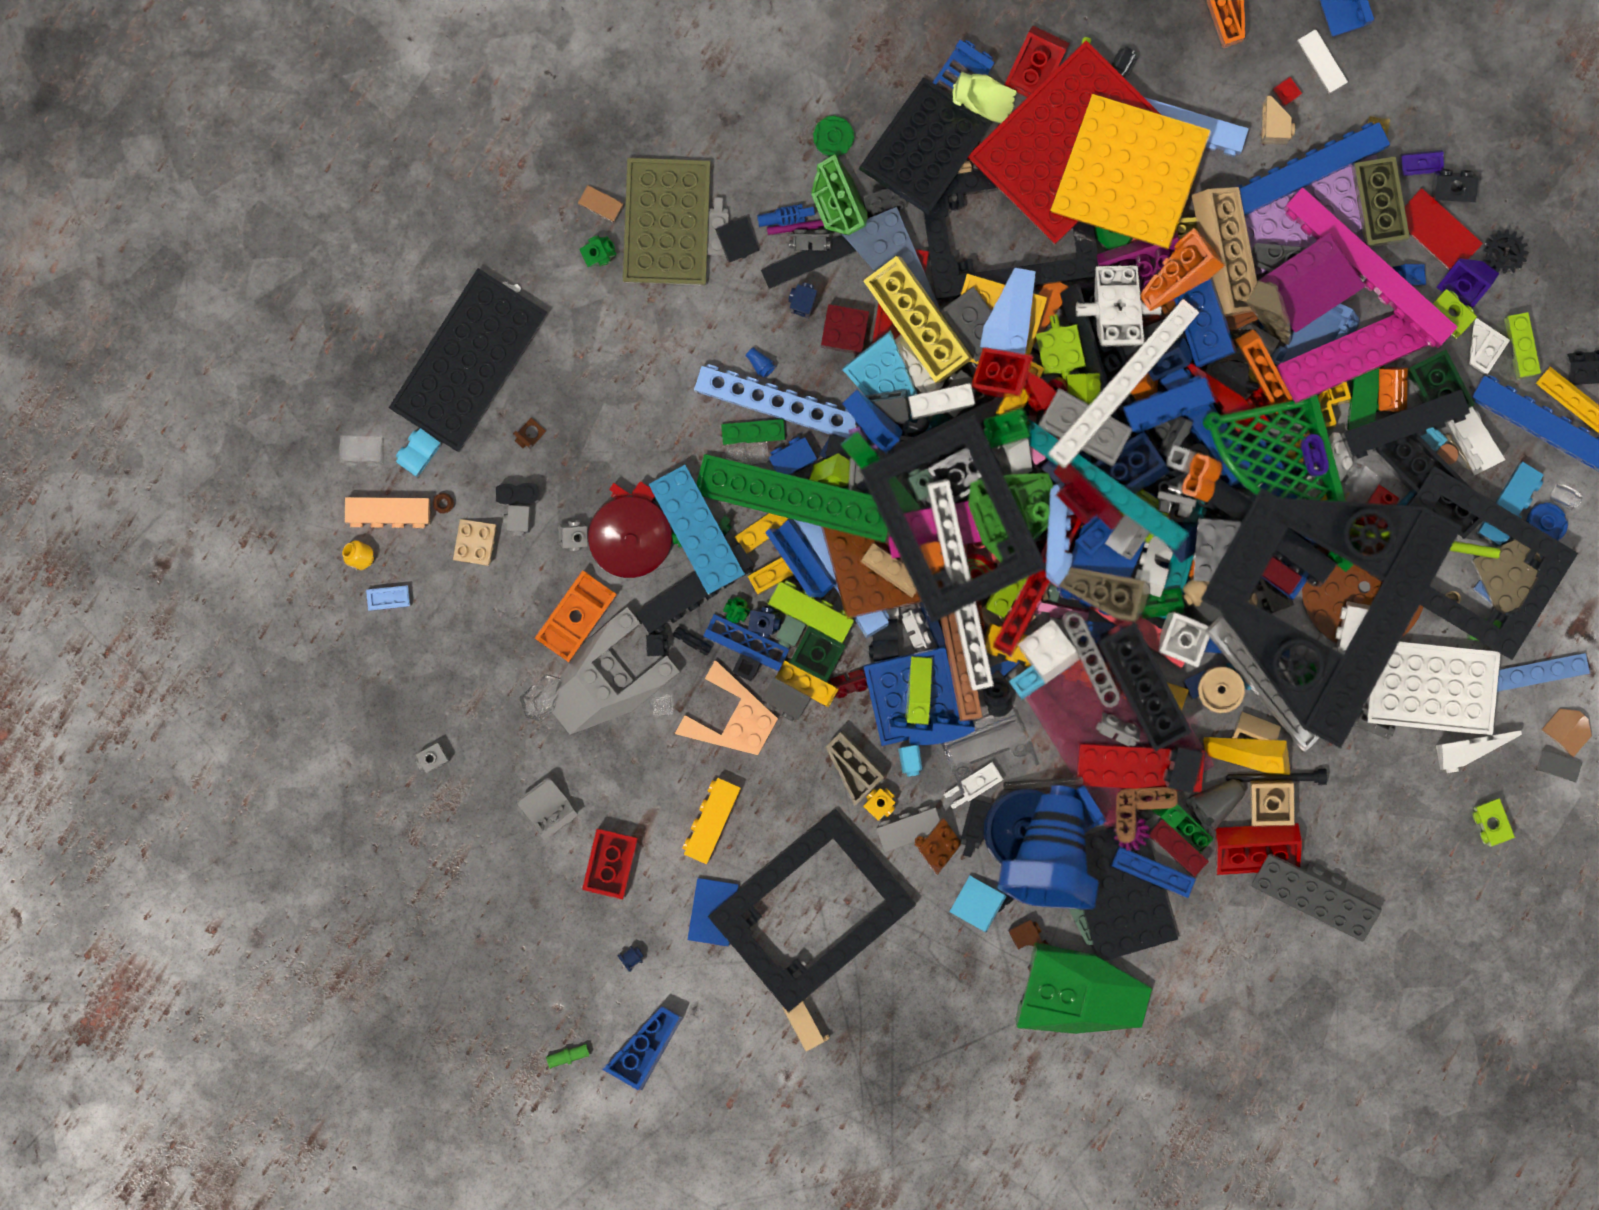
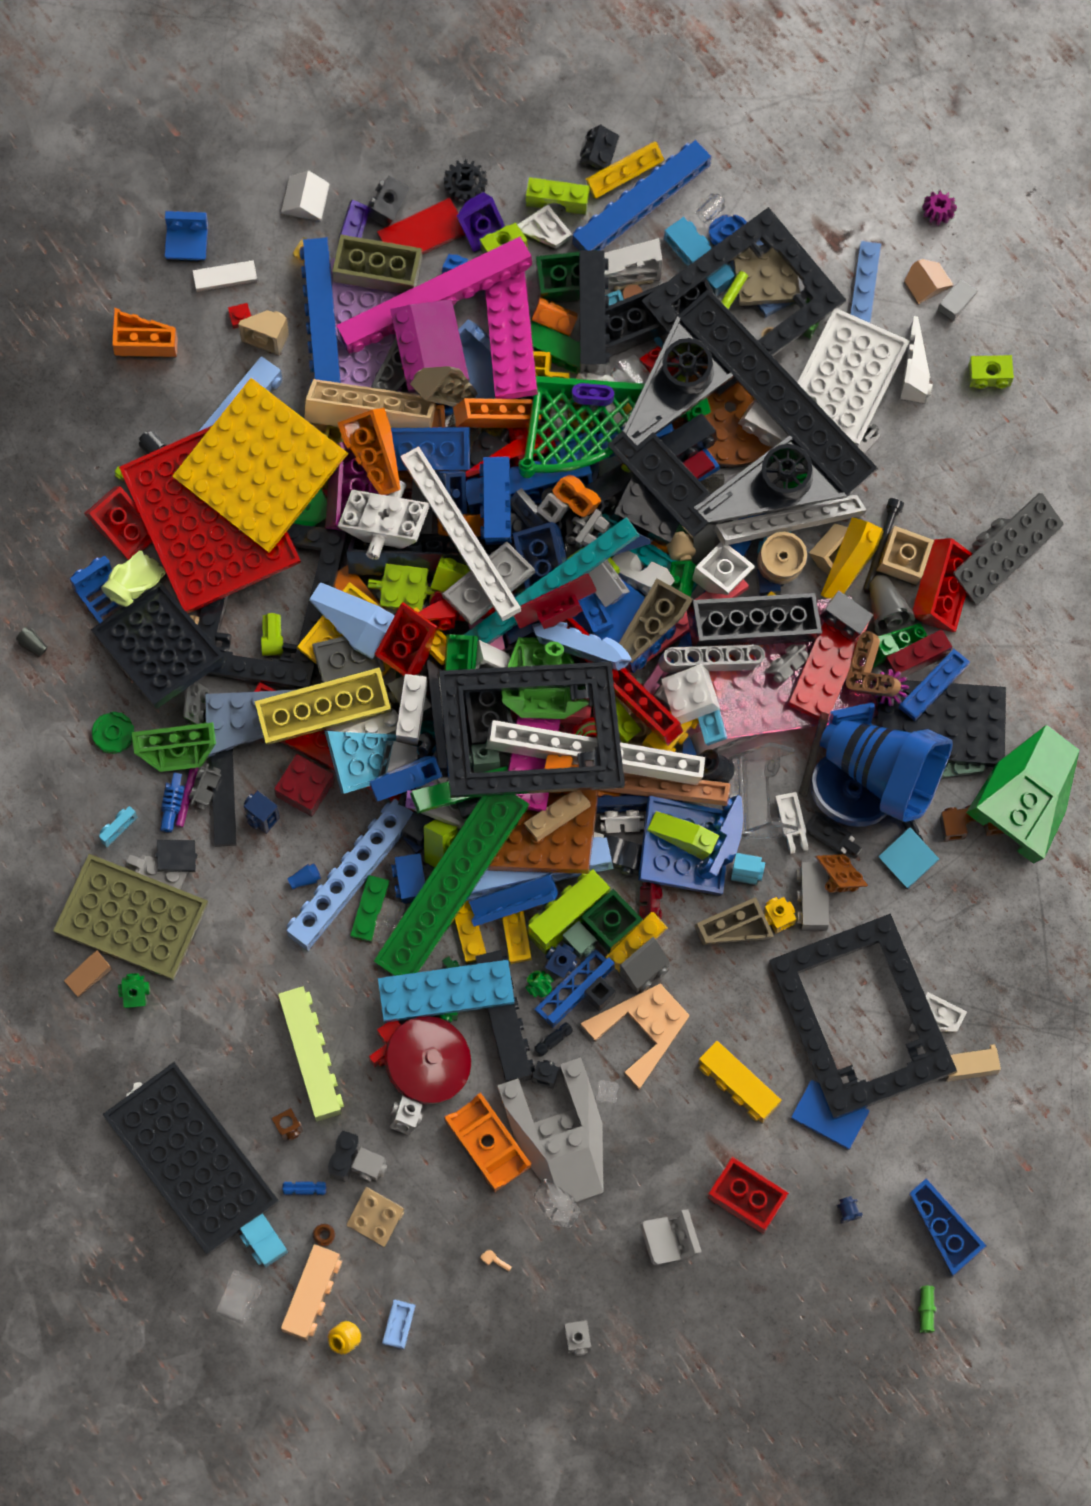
camera: 75 degrees left, 15 degrees down
none -> pearl dark grey cone [16,626,48,657]
none -> medium azure plate [99,806,138,847]
none -> lime piece [261,613,283,656]
none -> yellowish green brick [278,986,344,1122]
none -> white slope [281,171,329,221]
none -> blue axle [283,1182,326,1195]
none -> light nougat hand [480,1250,511,1272]
none -> white wing [909,992,967,1032]

